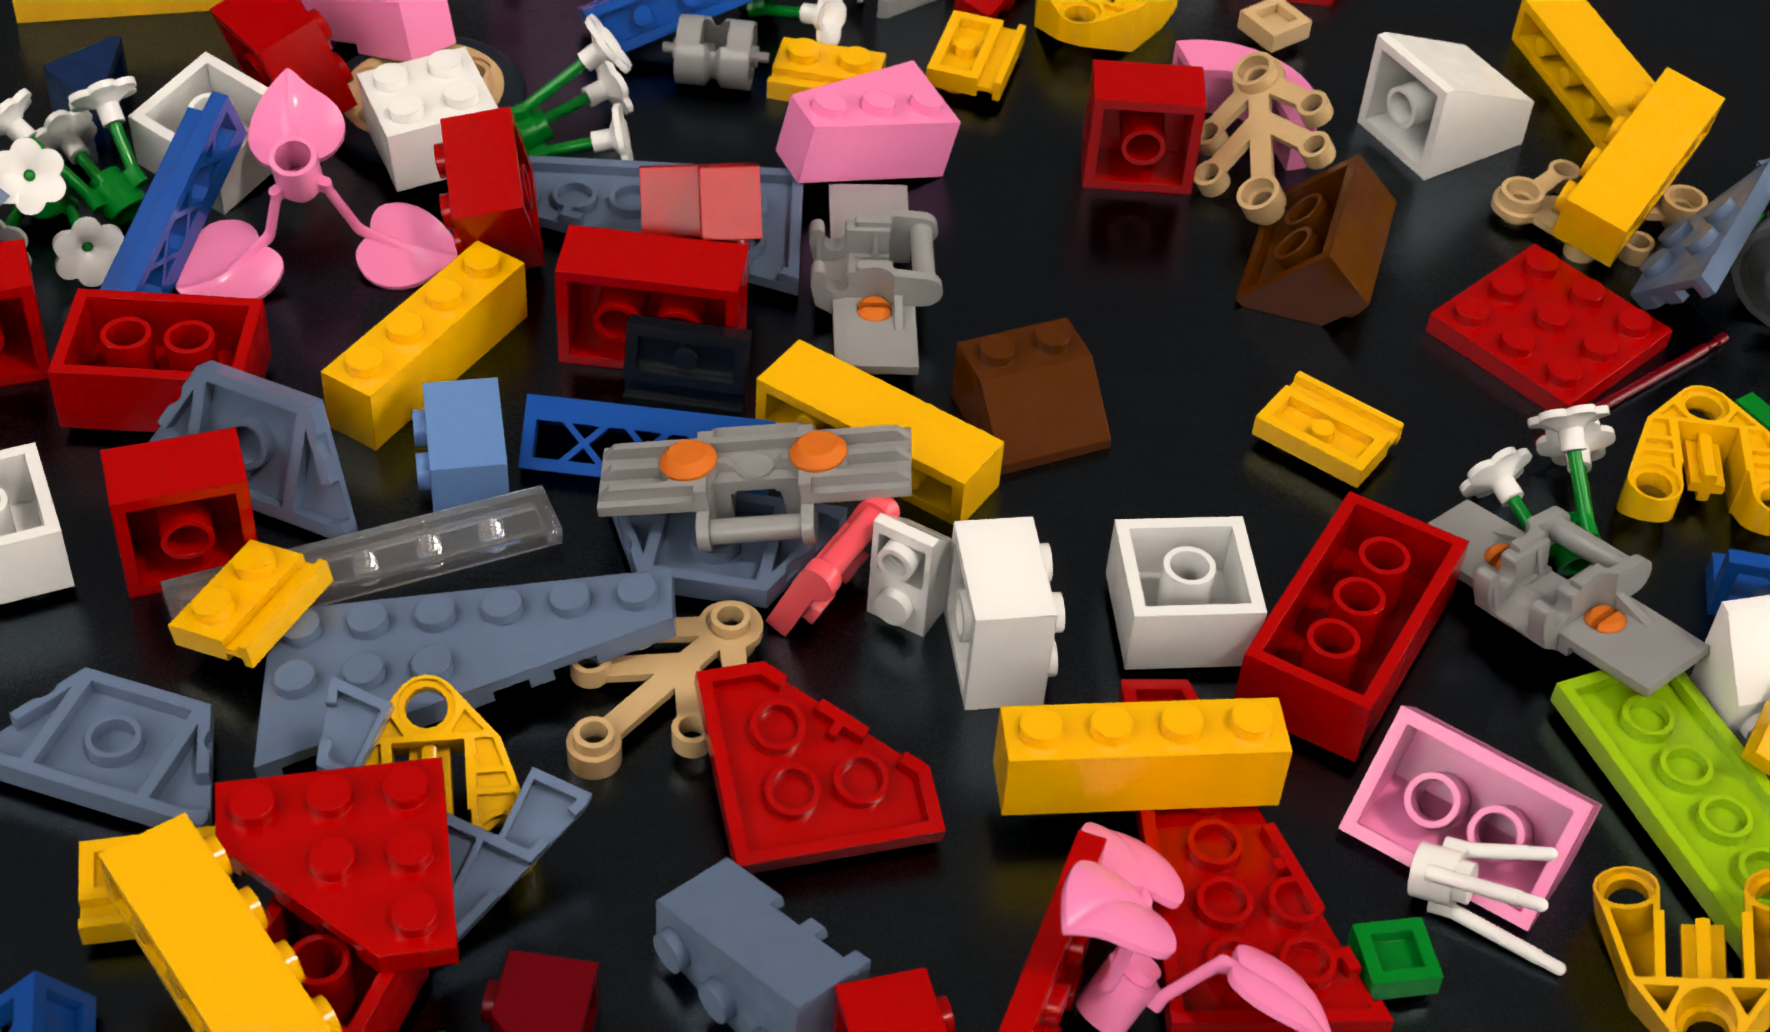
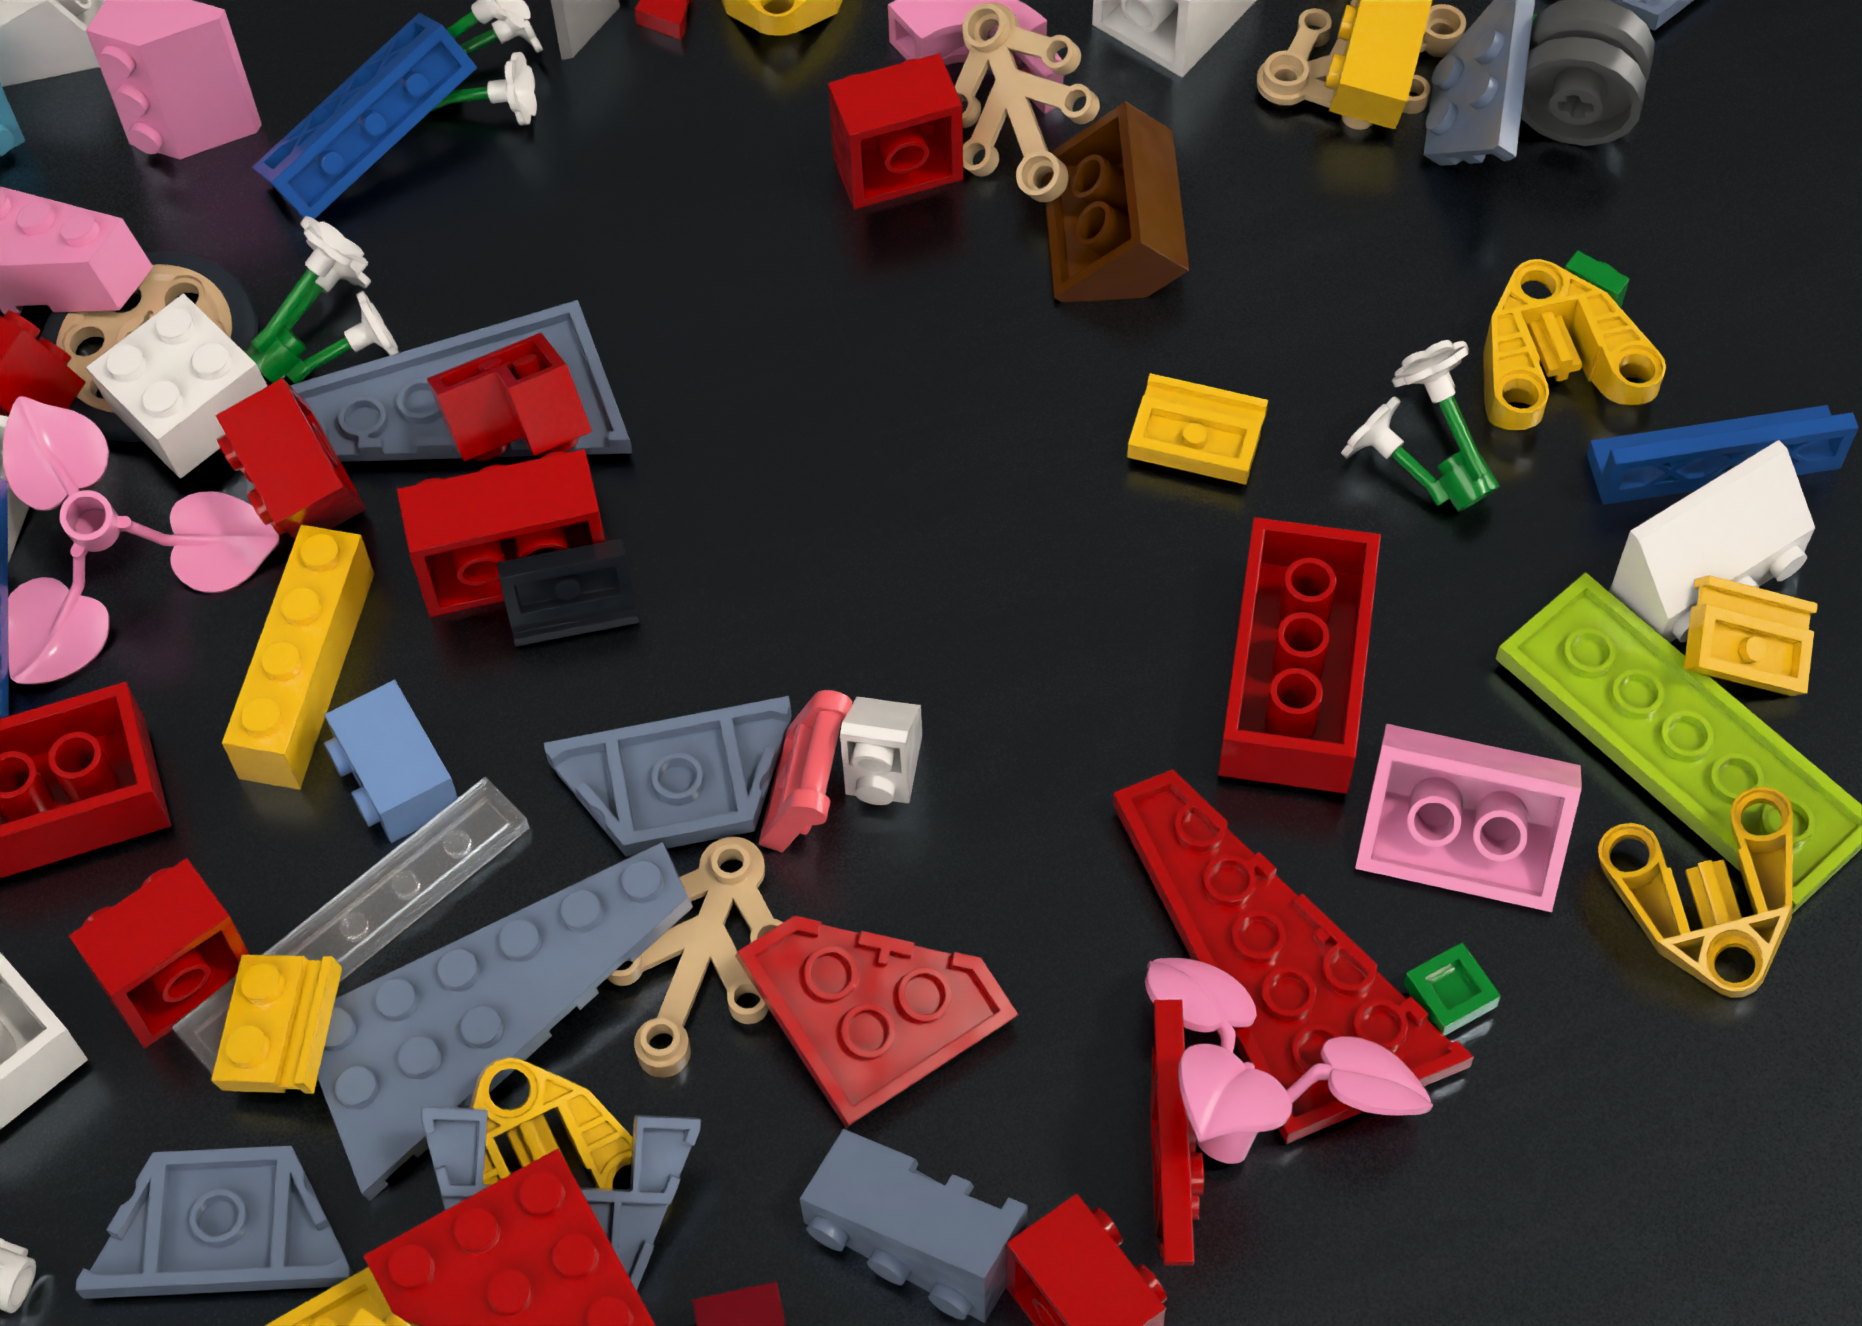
camera: 15 degrees left, 15 degrees up
sand blue wing [149,360,357,543] -> none
blue fence [518,393,777,496] -> none
light grey piece [597,422,912,552] -> none
light grey wheel [662,13,769,91] -> none
yellow brick [755,339,1005,525] -> none
yellow plate [766,37,886,102] -> none
bright pink wedge [775,60,961,183] -> none
light grey piece [809,184,943,375] -> none
yellow plate [926,10,1026,101] -> none
white brick [944,516,1065,710] -> none
reddish brown slope [951,317,1111,475] -> none
yellow brick [993,697,1293,816] -> none
white brick [1105,516,1267,670] -> none
white plant [1407,836,1566,976] -> none
red plate [1425,243,1673,411] -> none
light grey piece [1427,499,1710,697] -> none
dark red piece [1532,332,1729,447] -> none

